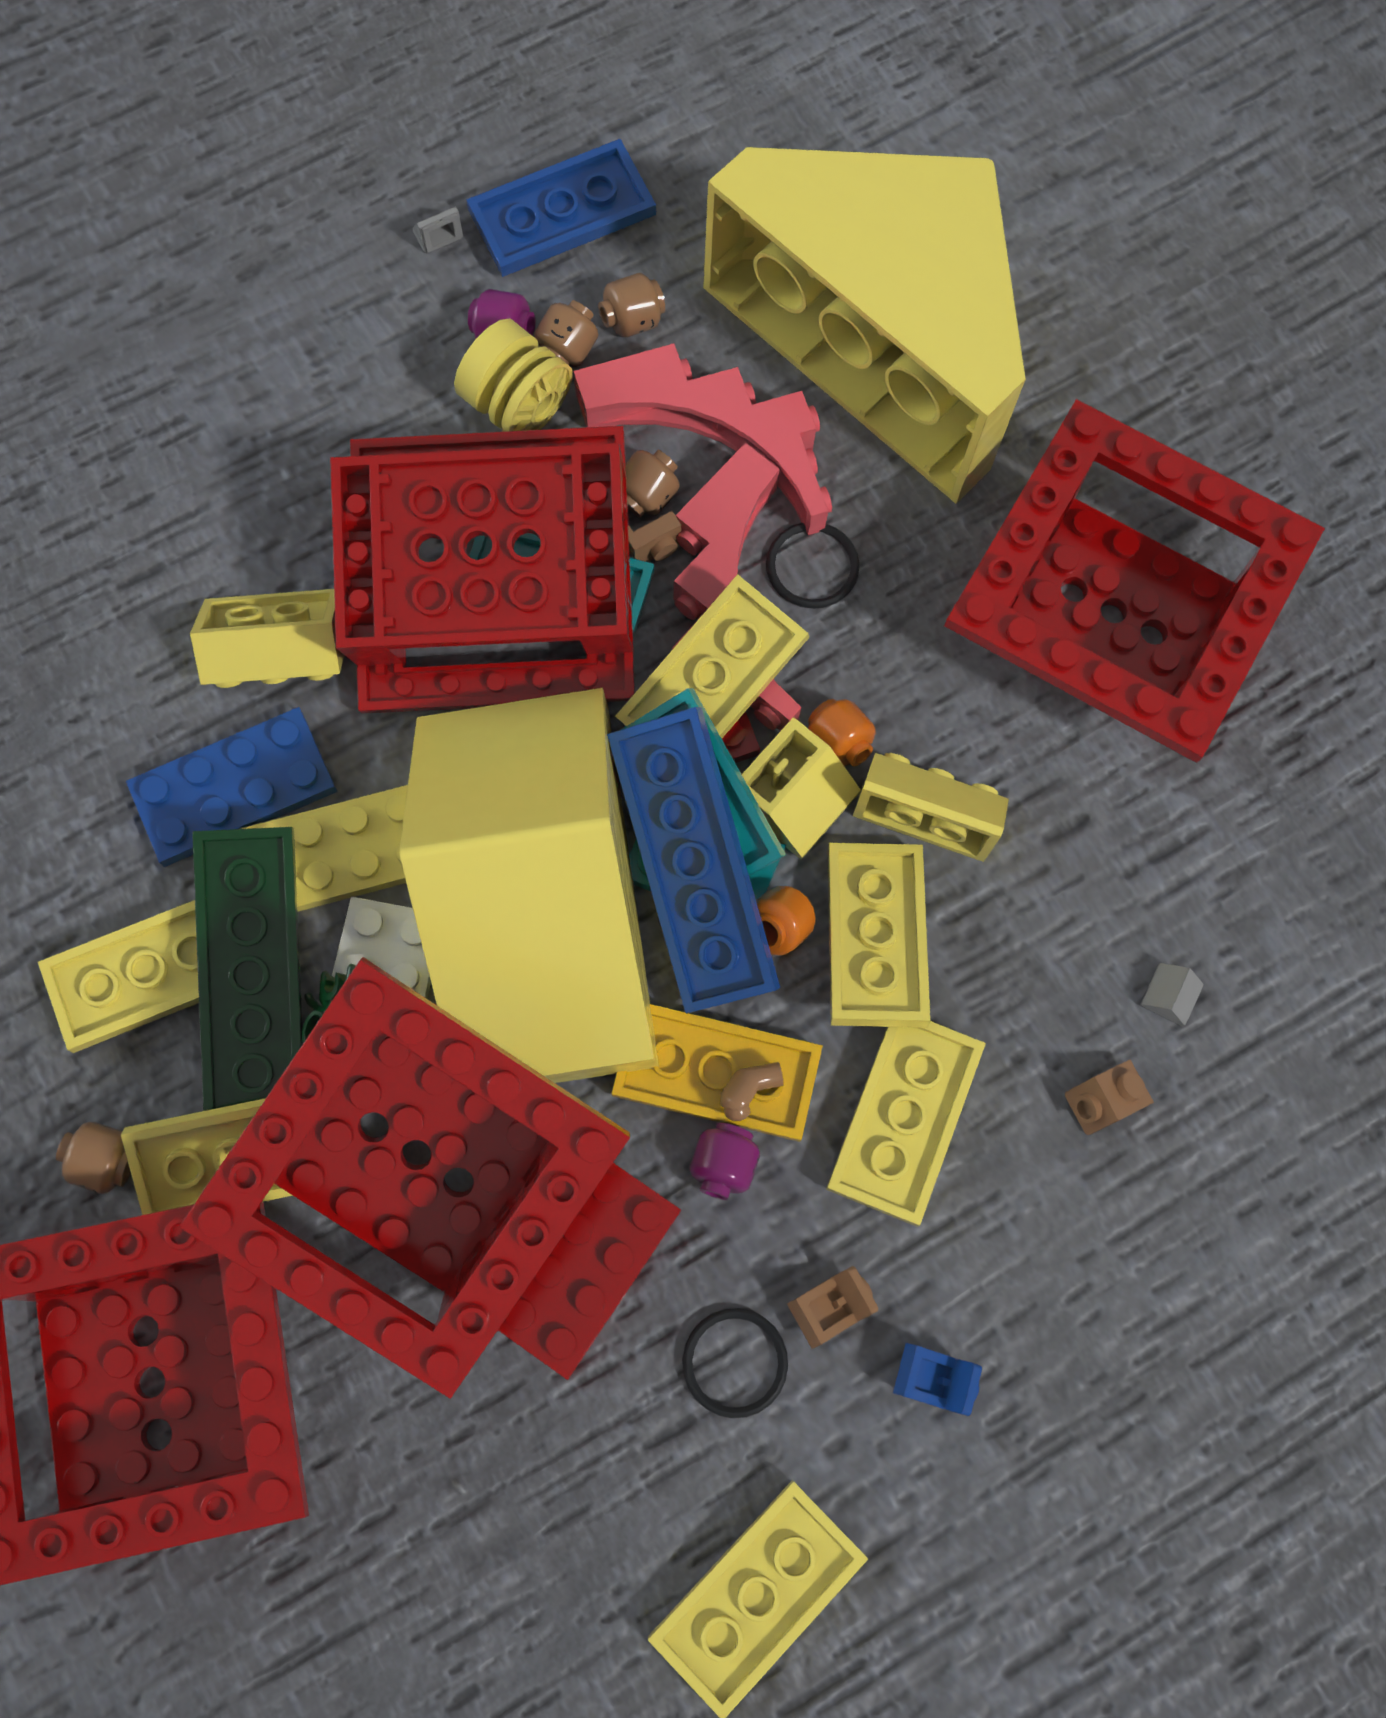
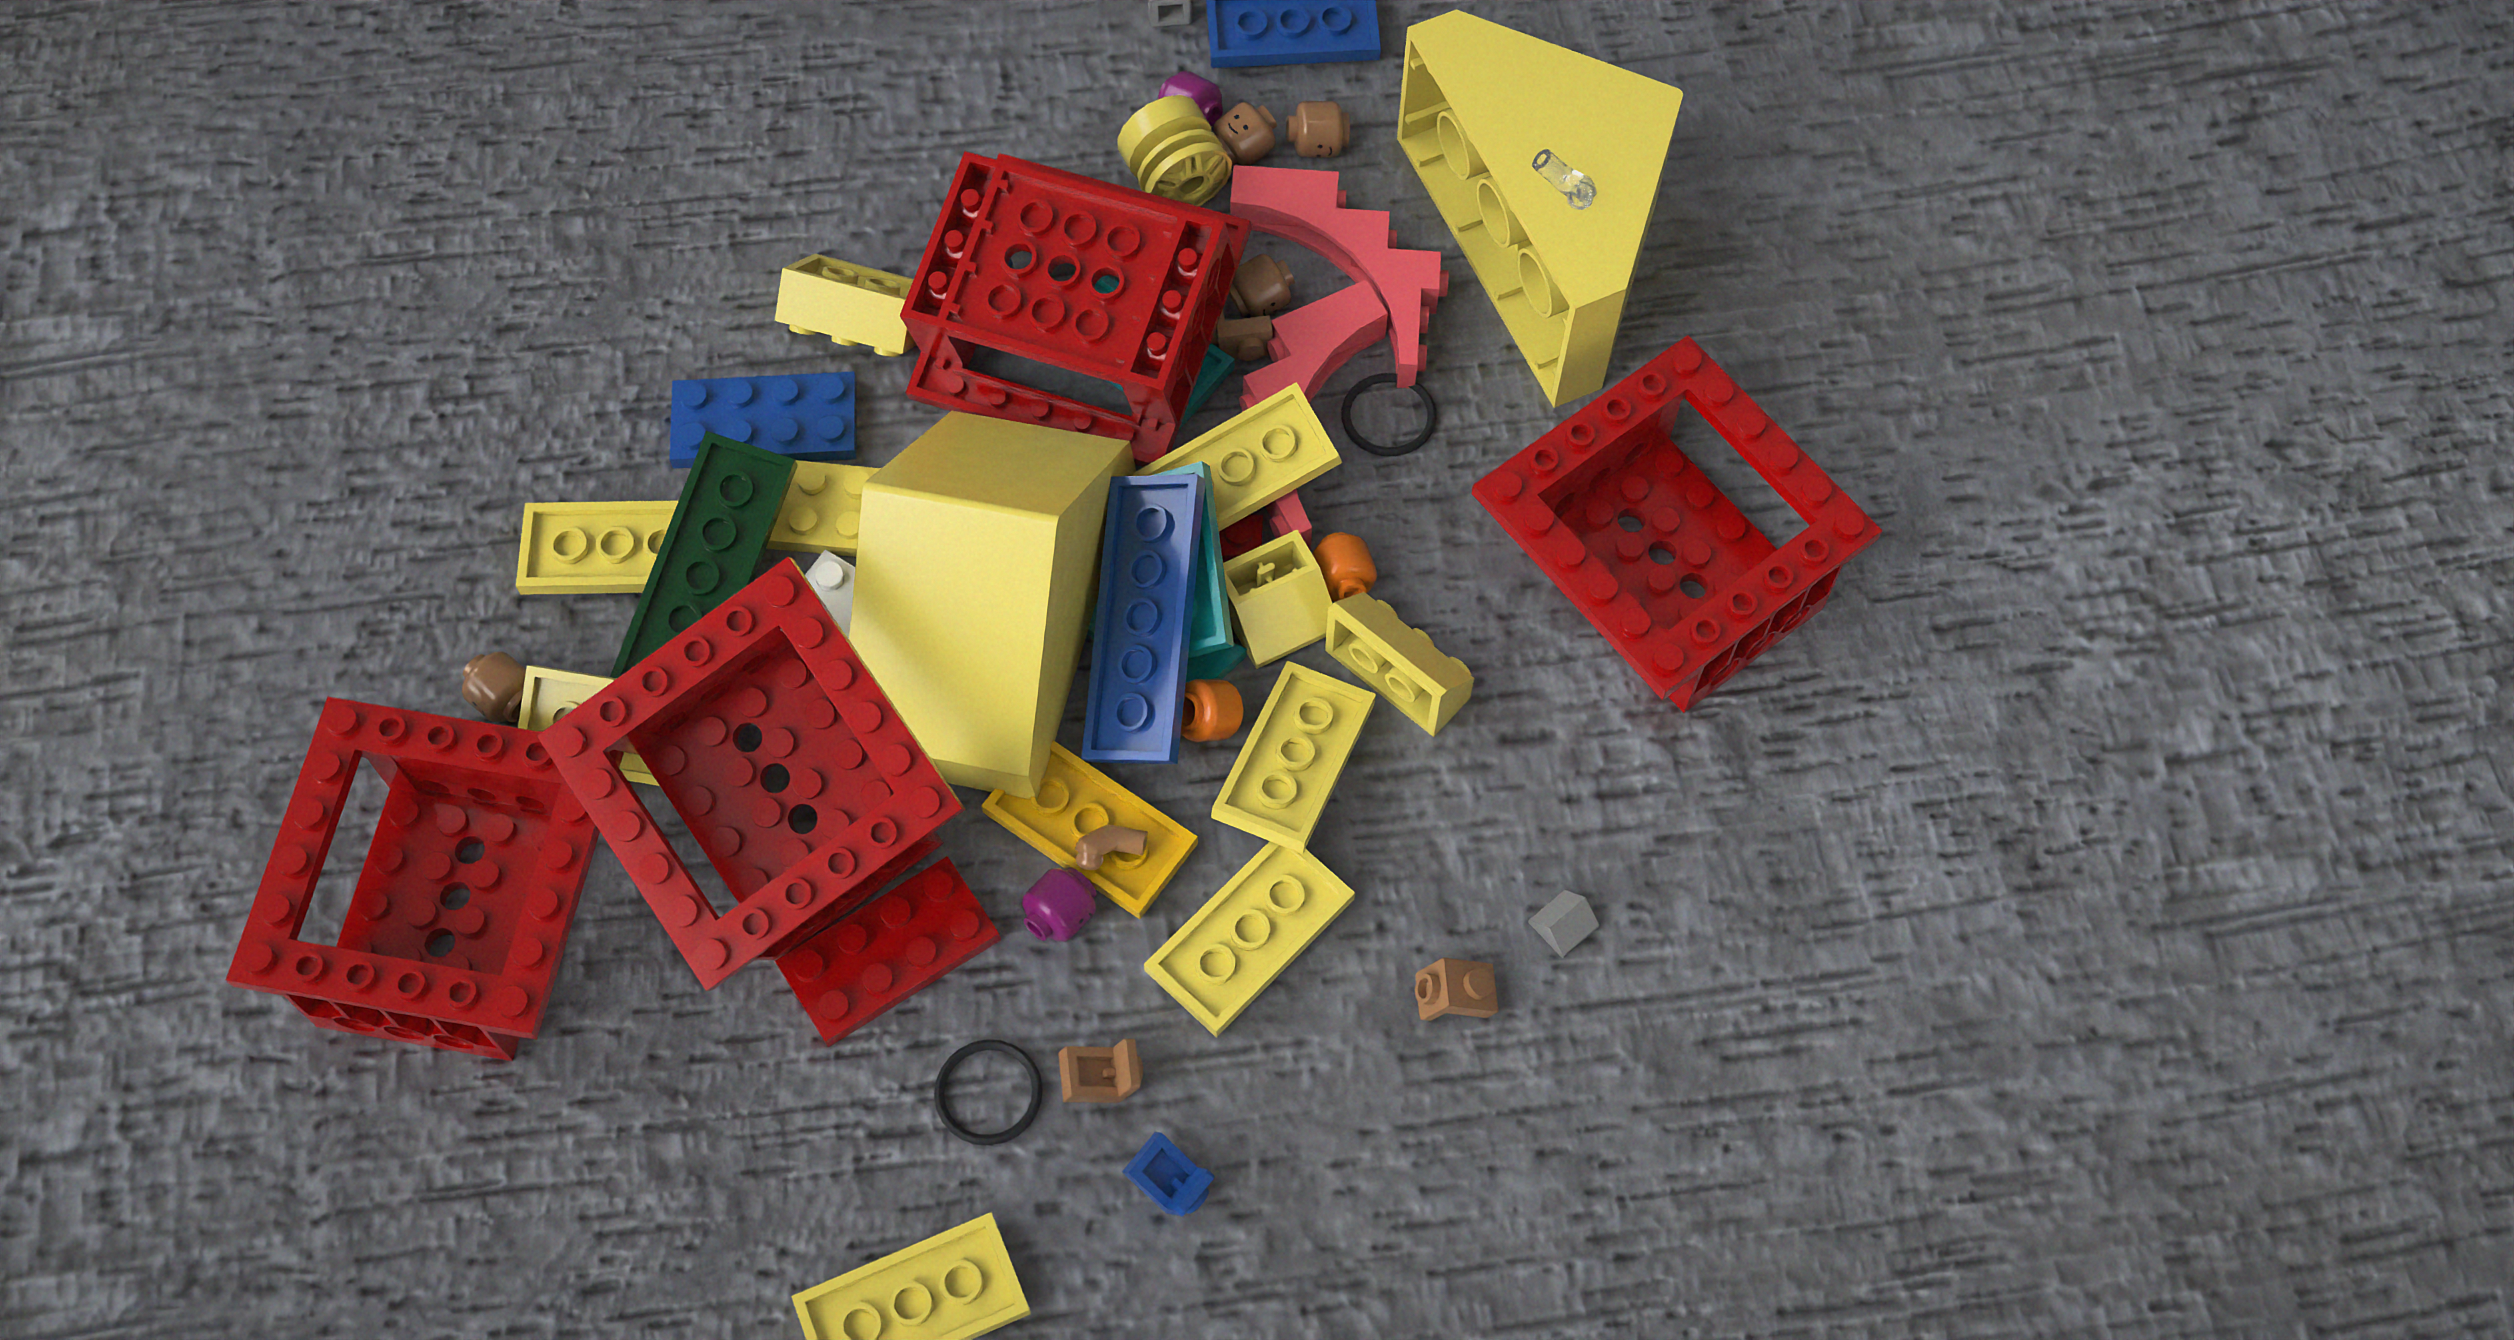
camera: 25 degrees right, 10 degrees down
none -> clear arm [1532,149,1597,210]

